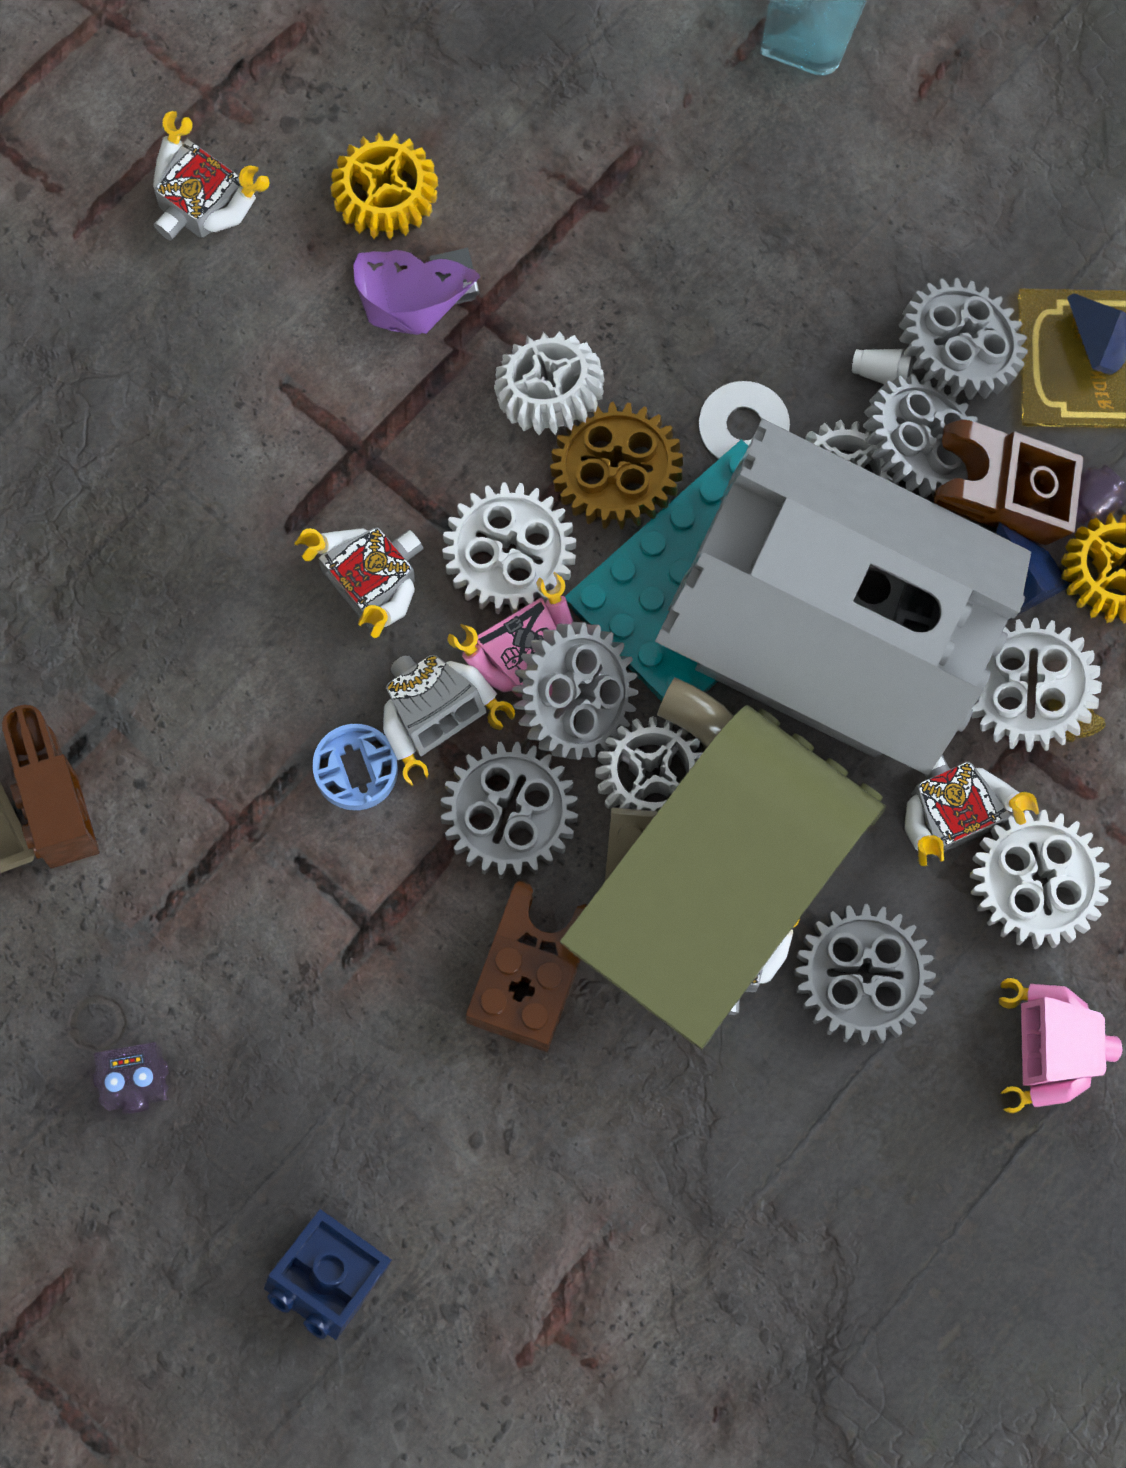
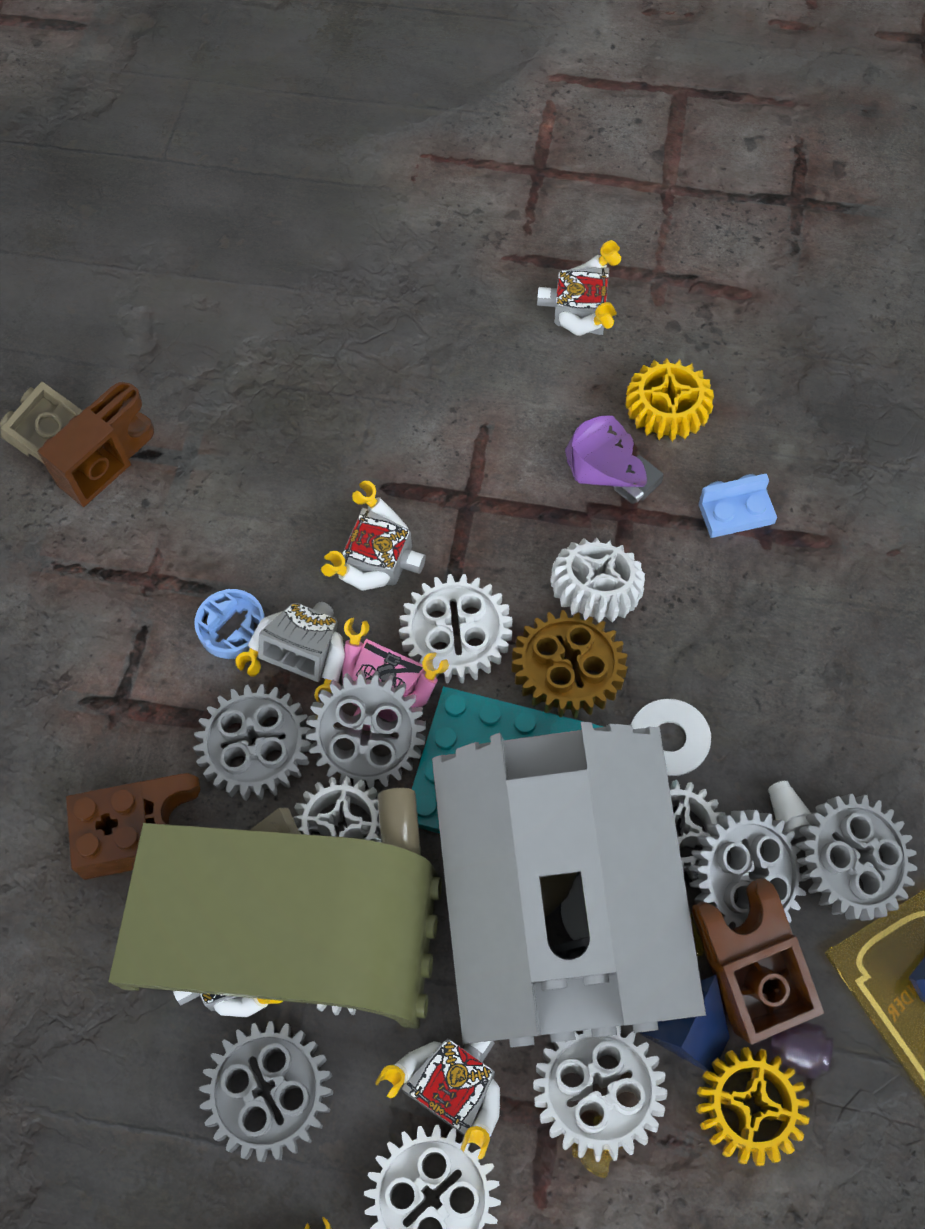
camera: 65 degrees right, 10 degrees down
none -> light blue bracket [698,474,777,538]

